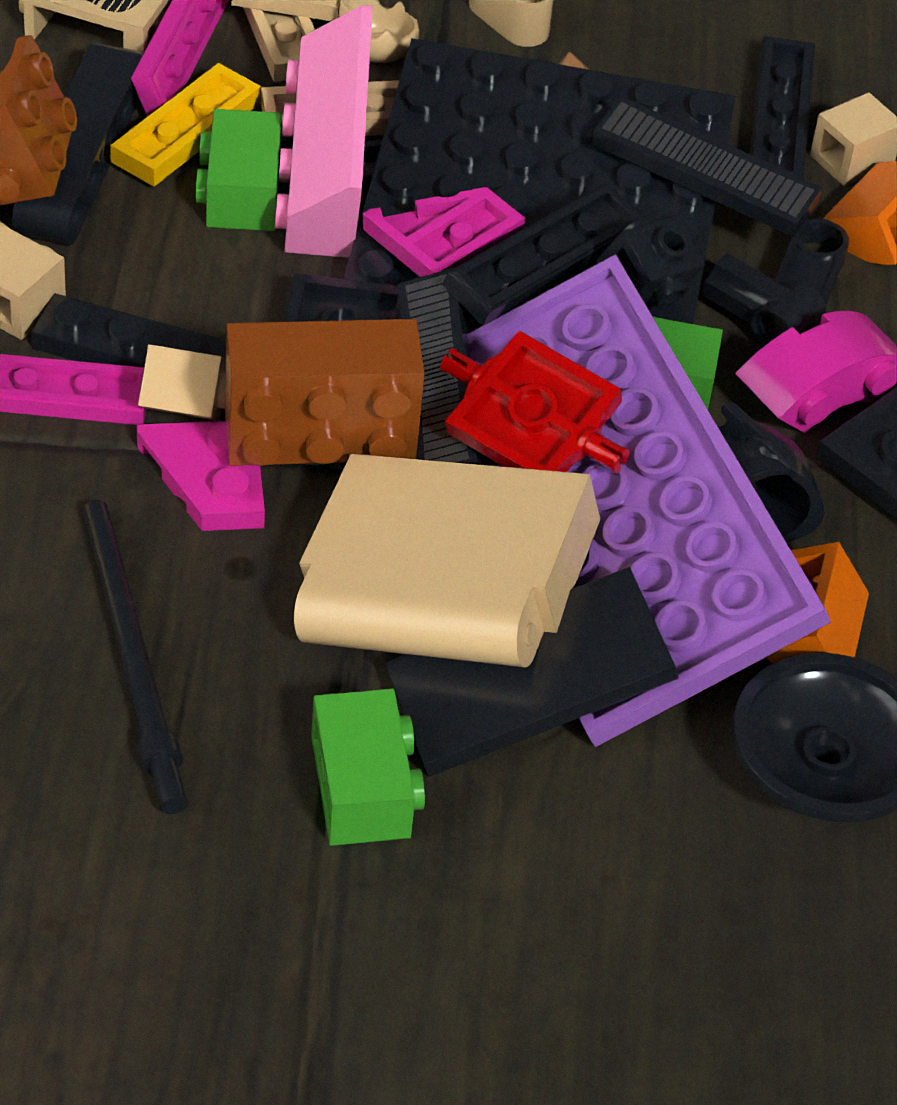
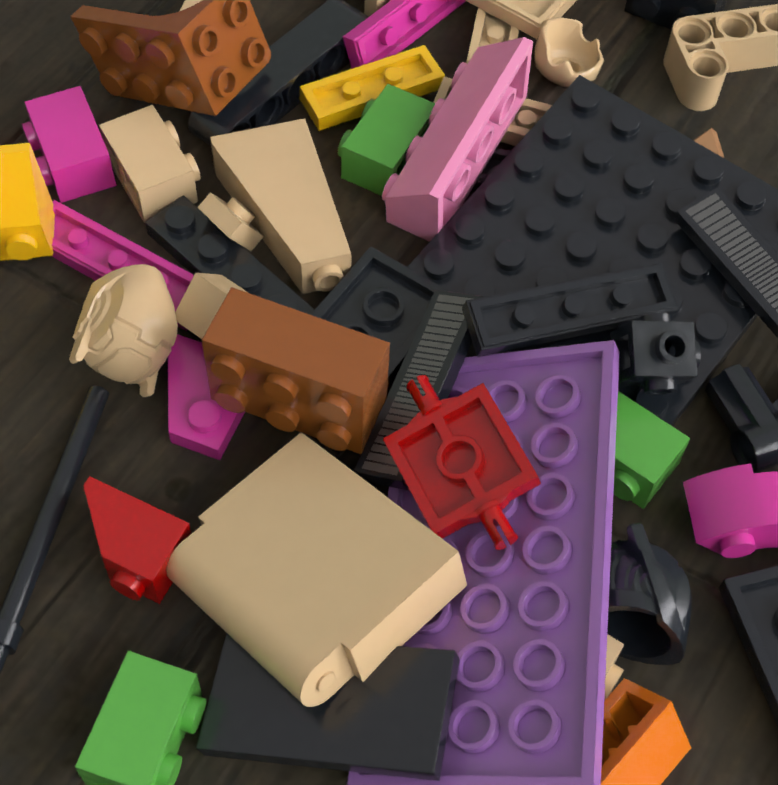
camera: 30 degrees right, 10 degrees up
dark pink wing [363,187,525,277] -> none
none -> tan helmet [69,264,178,397]
none -> red slope [83,476,192,604]
none -> tan plate [197,192,264,251]
none -> tan slope [210,118,351,294]

